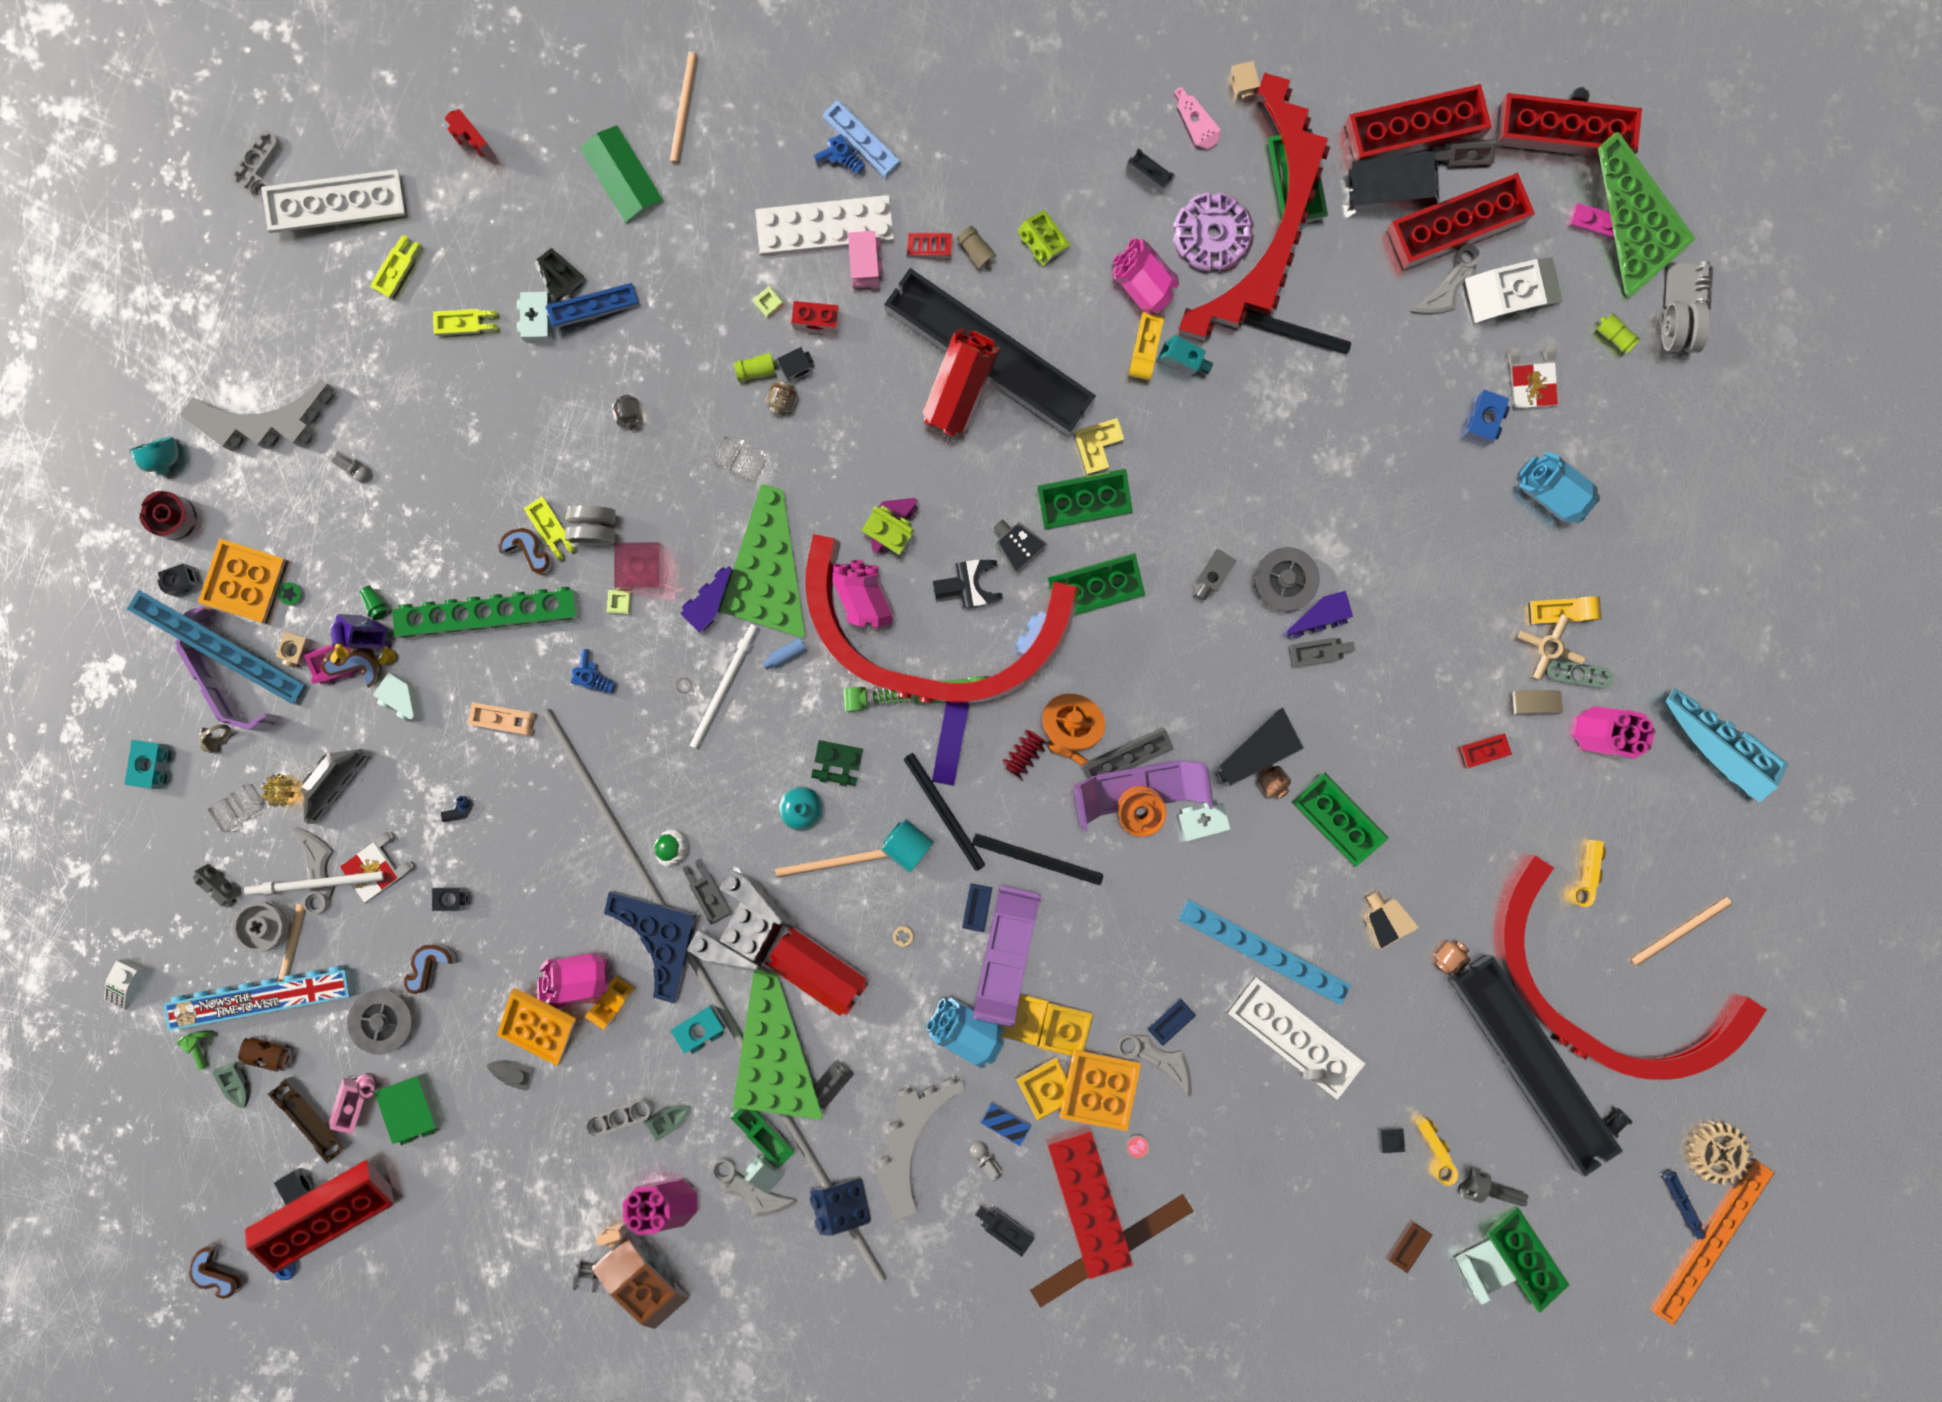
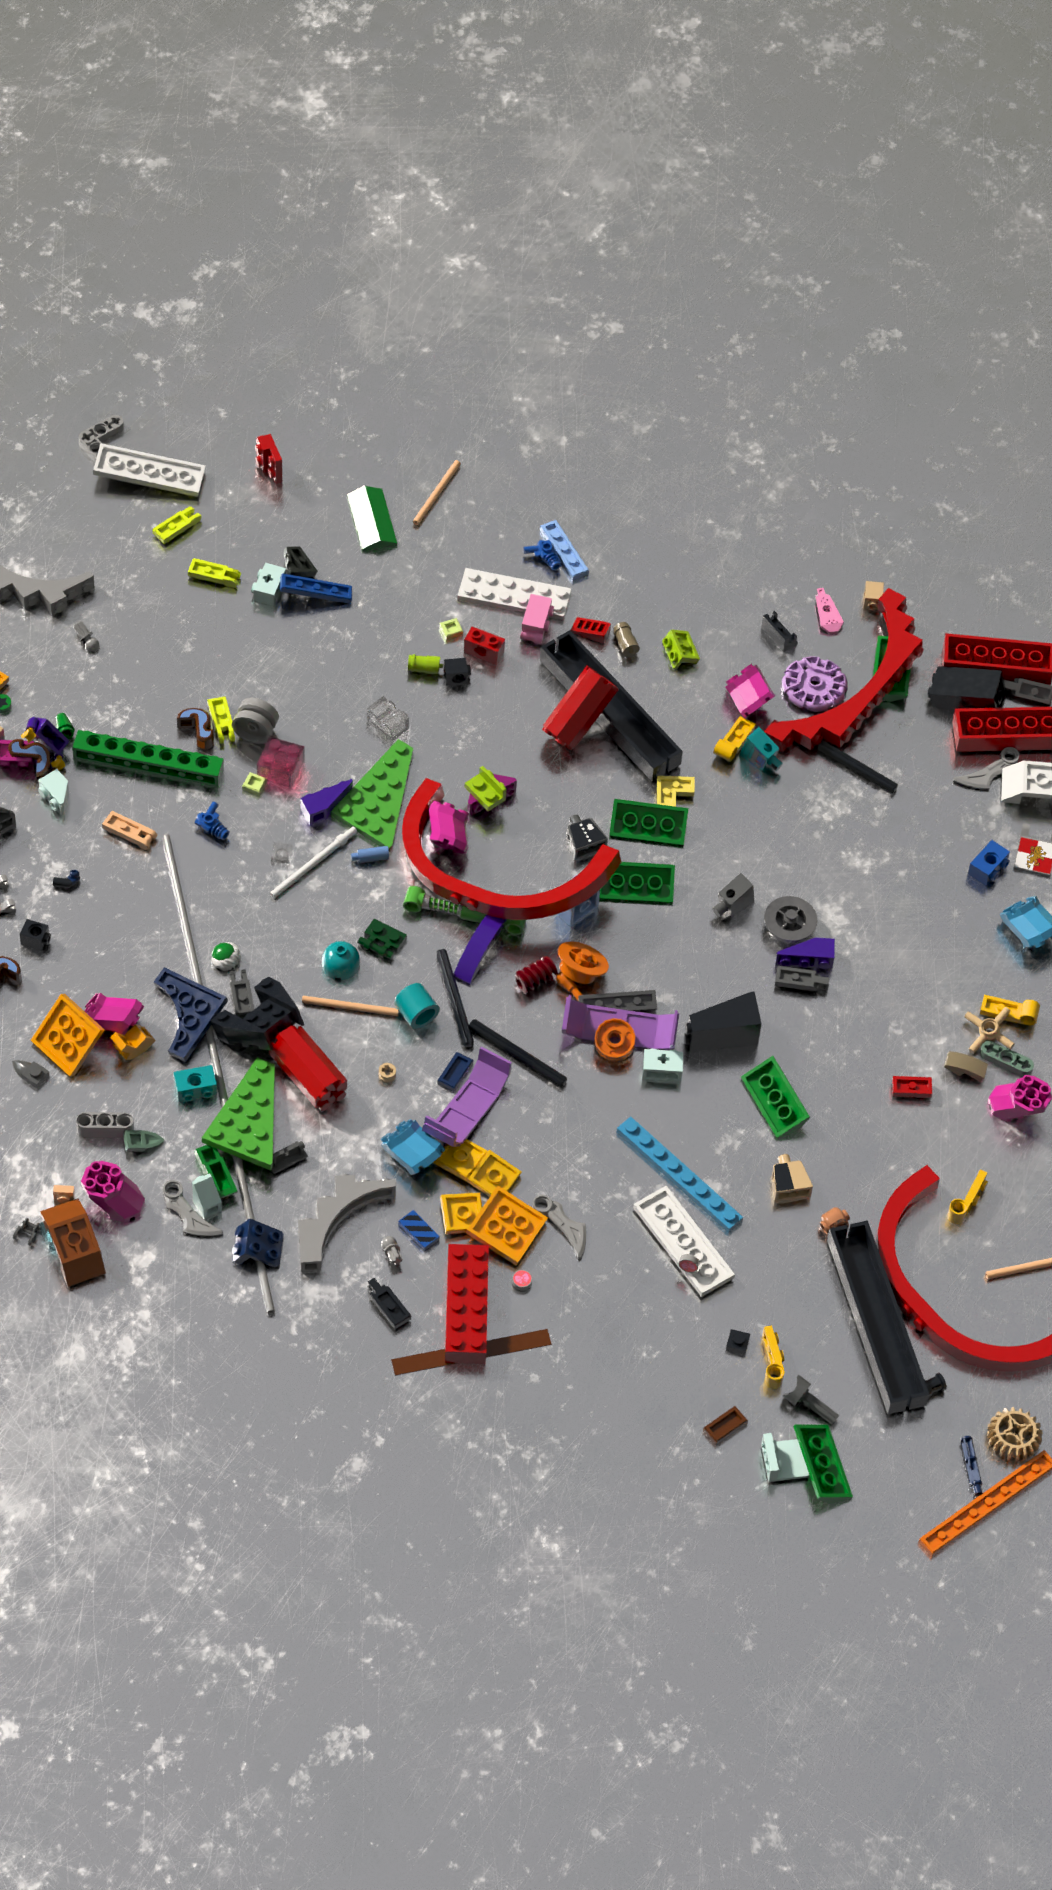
camera: 10 degrees right, 30 degrees down
clear smoke head [612,395,644,430] -> none
dark tan head [765,380,798,415] -> none
black connector [933,560,1003,609] -> none
dark blue tile [1147,998,1196,1046] -> none
nougat head [1257,765,1292,799] -> none

